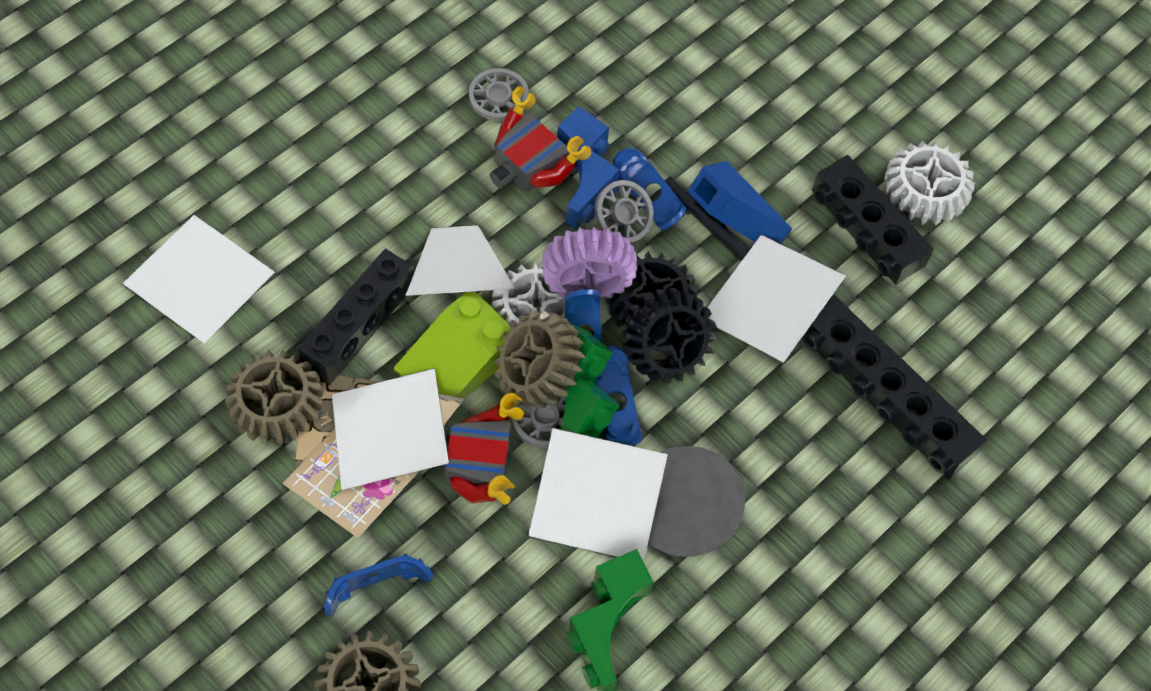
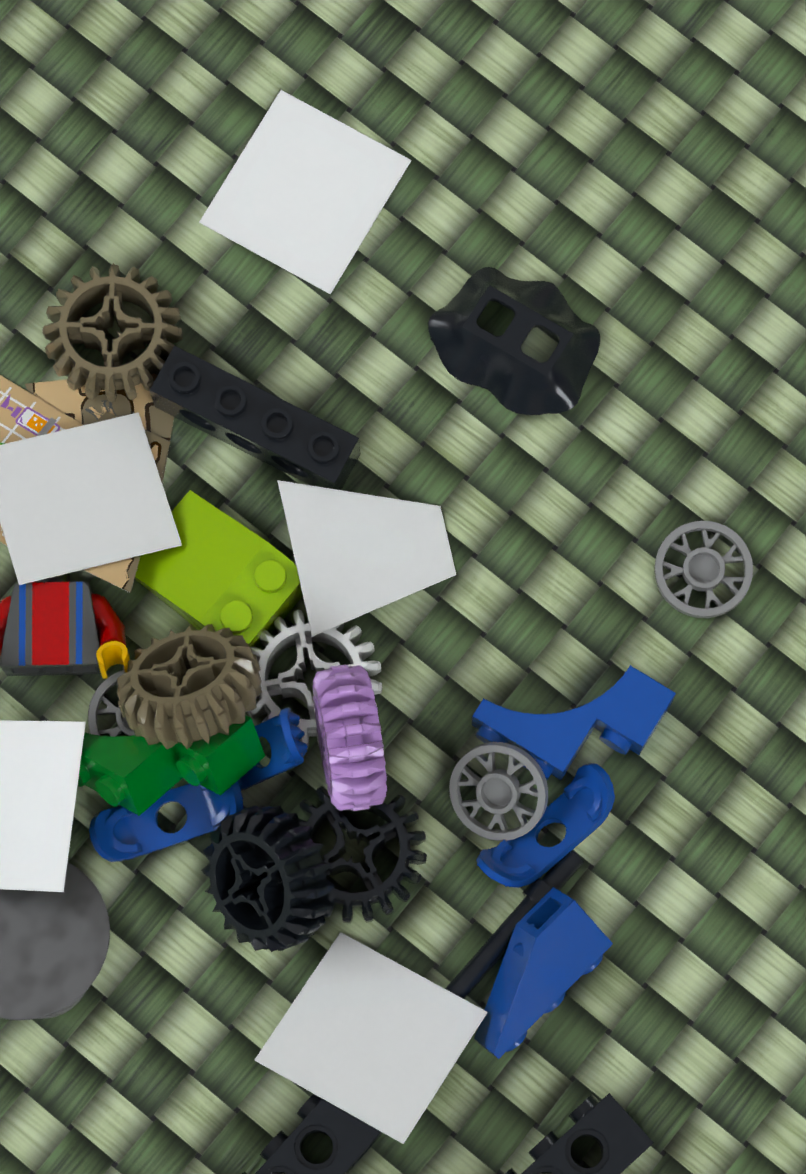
camera: 90 degrees right, 15 degrees up
torso [489,86,591,192] -> none
none -> black piece [428,267,600,415]

